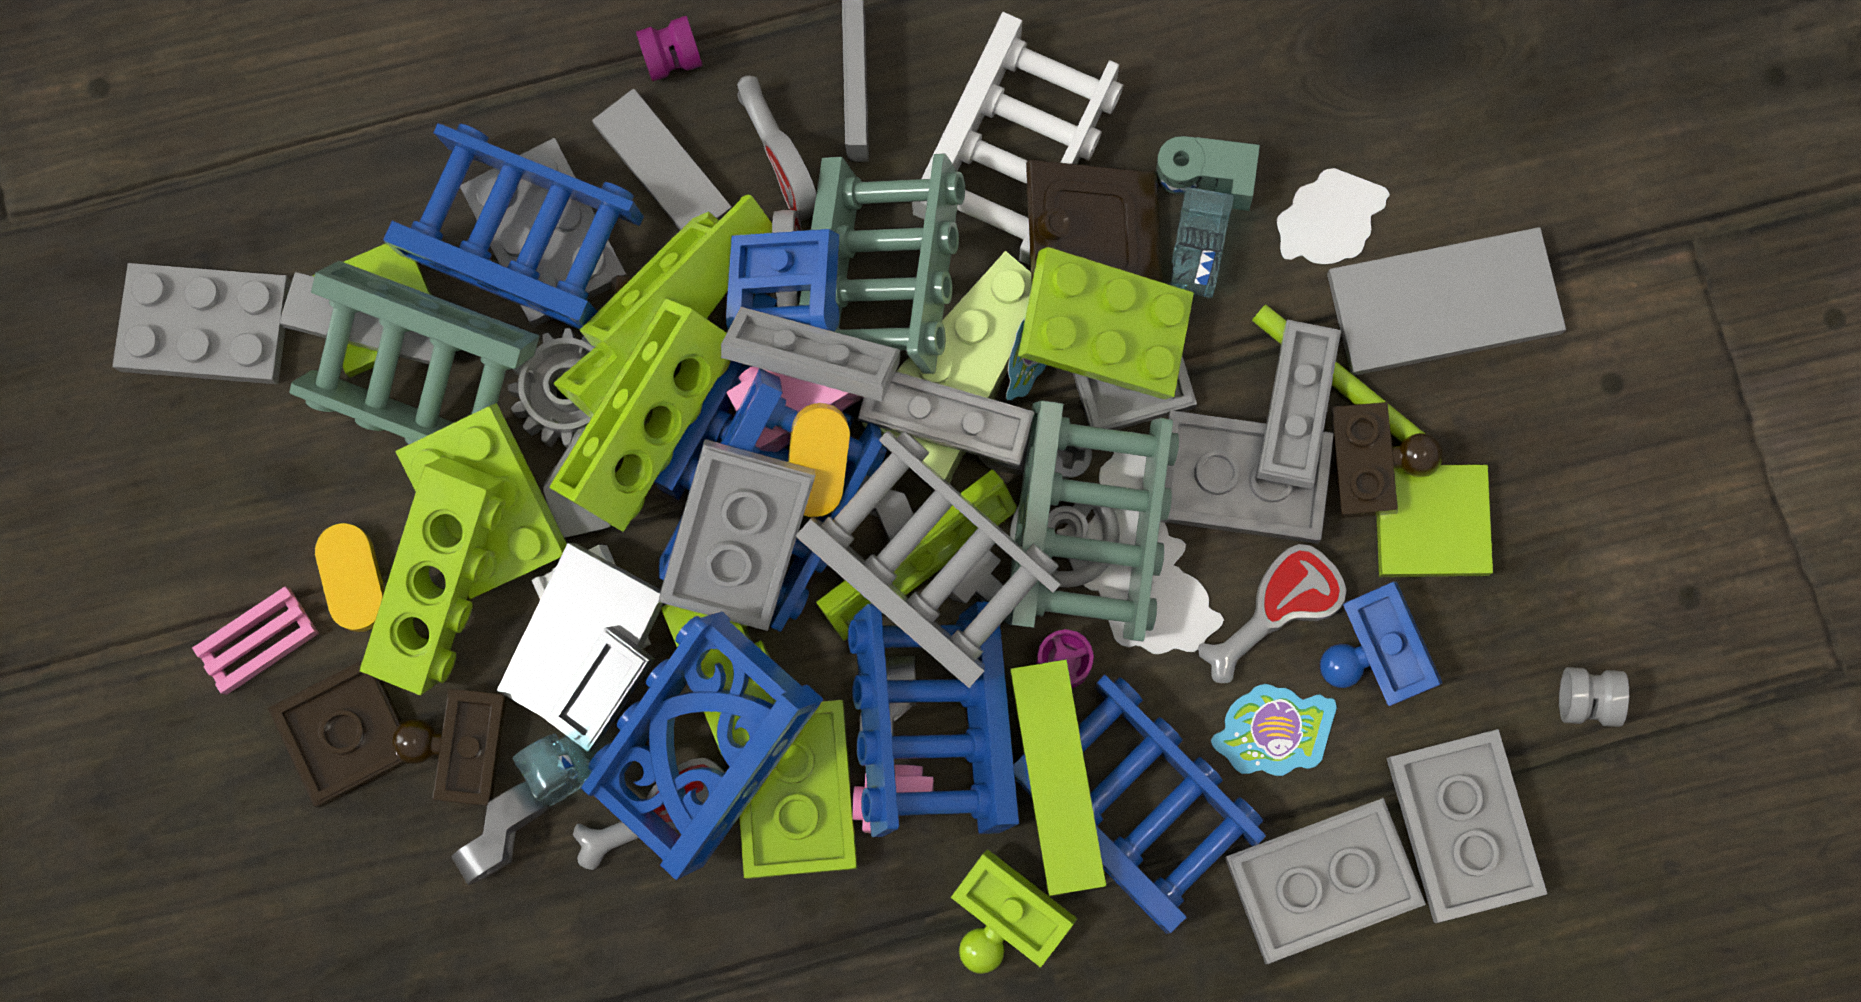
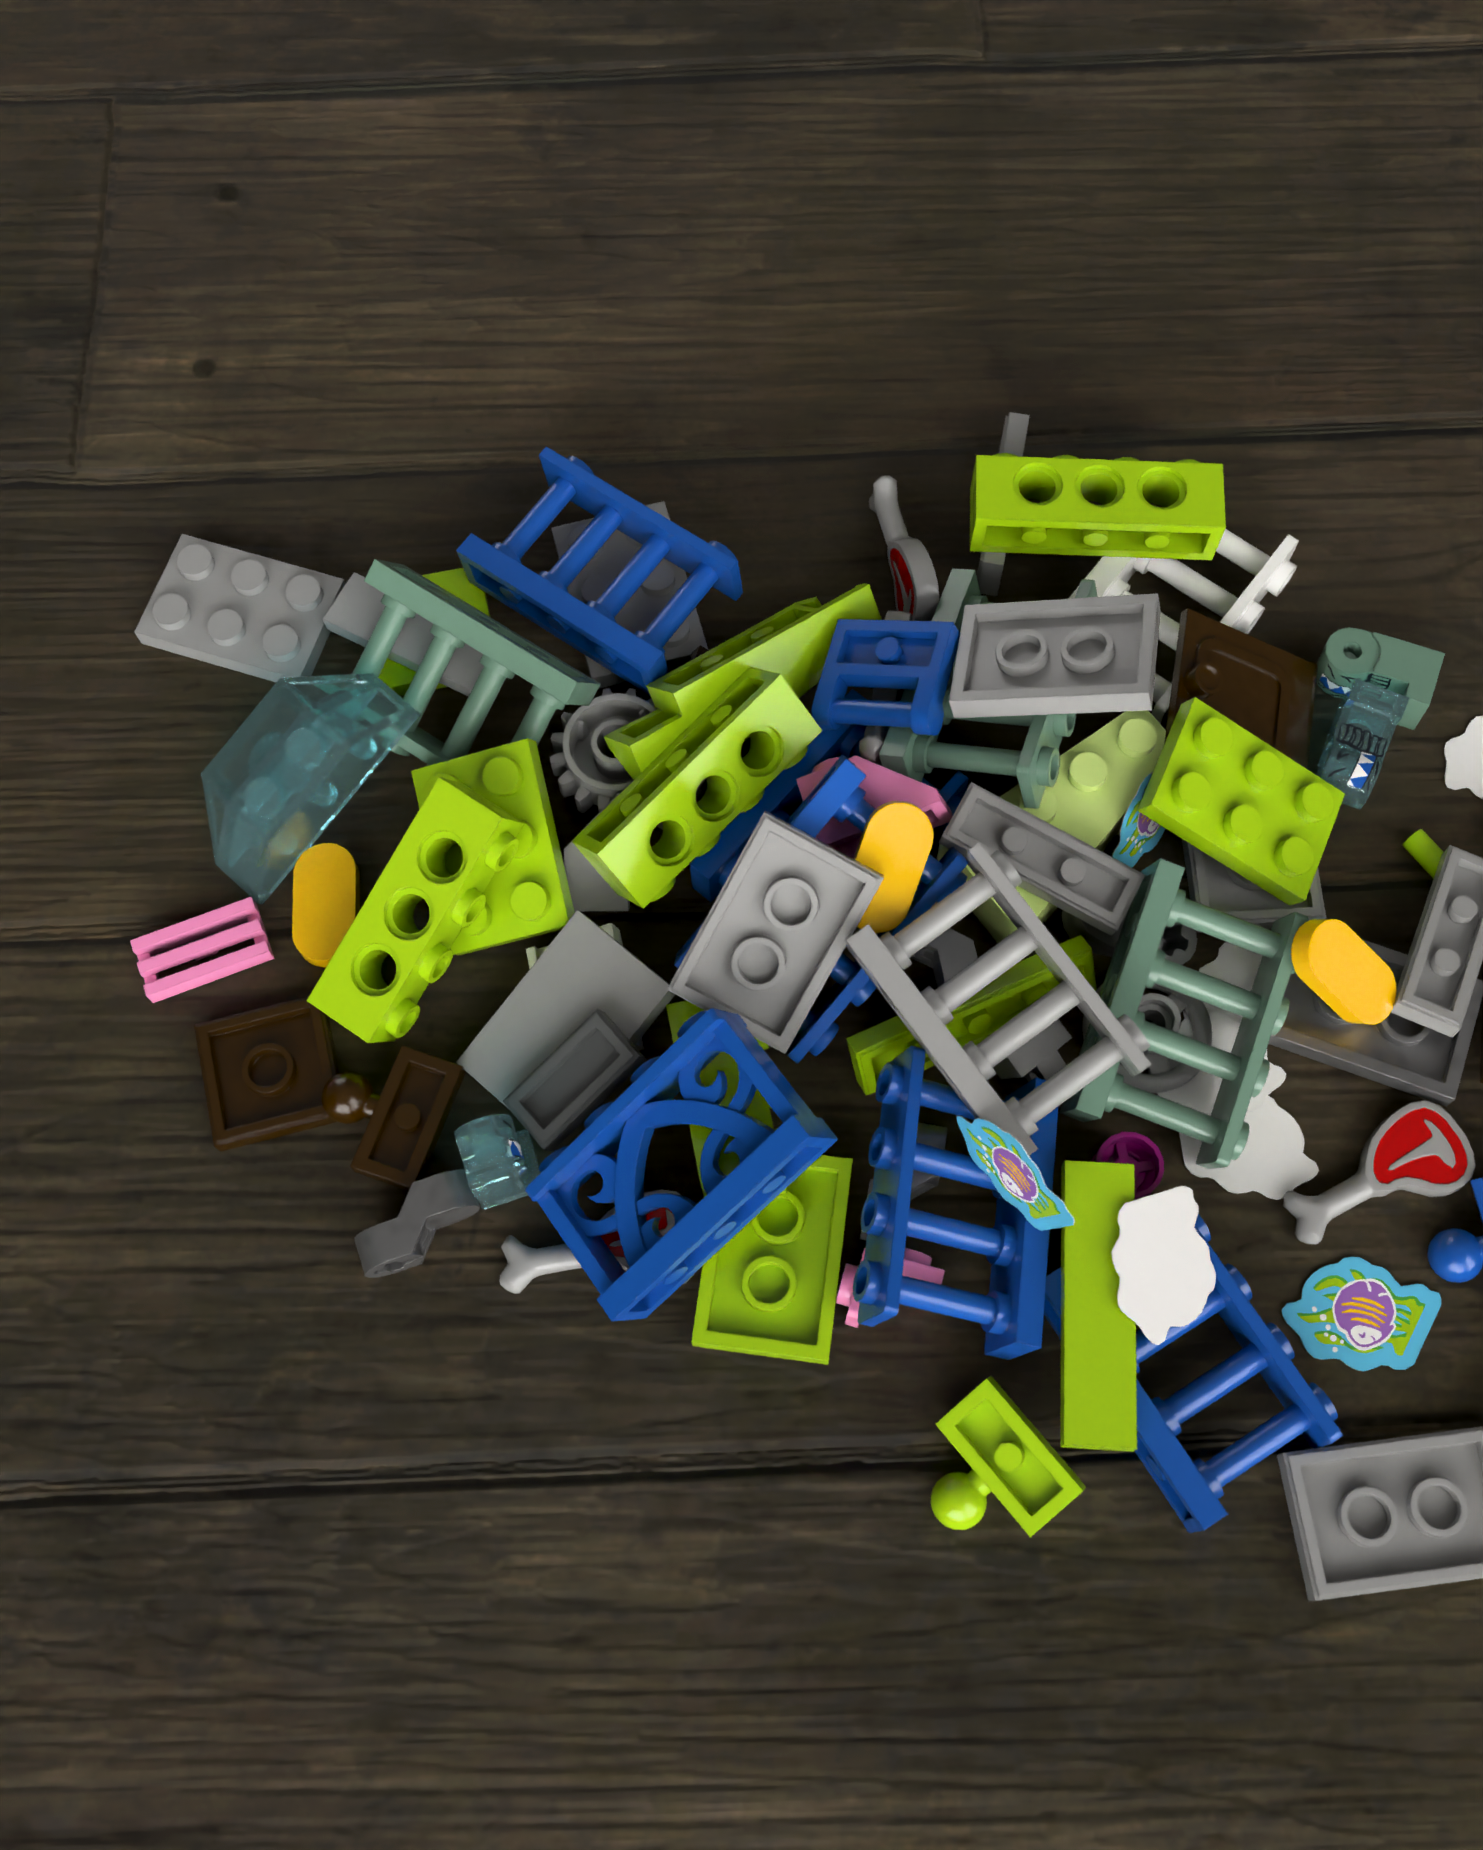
camera: 10 degrees right, 10 degrees down
light grey tile [592,88,732,230] -> none
magenta wheel [636,16,703,82] -> none
light grey tile [721,307,900,402] -> none
none -> clear light blue wedge [201,673,421,905]
none -> light grey plate [949,593,1161,718]
none -> sticker [956,1116,1075,1231]
none -> lime brick [970,453,1226,560]
none -> white sticker [1111,1186,1216,1345]
none -> yellow tile [1291,919,1396,1025]

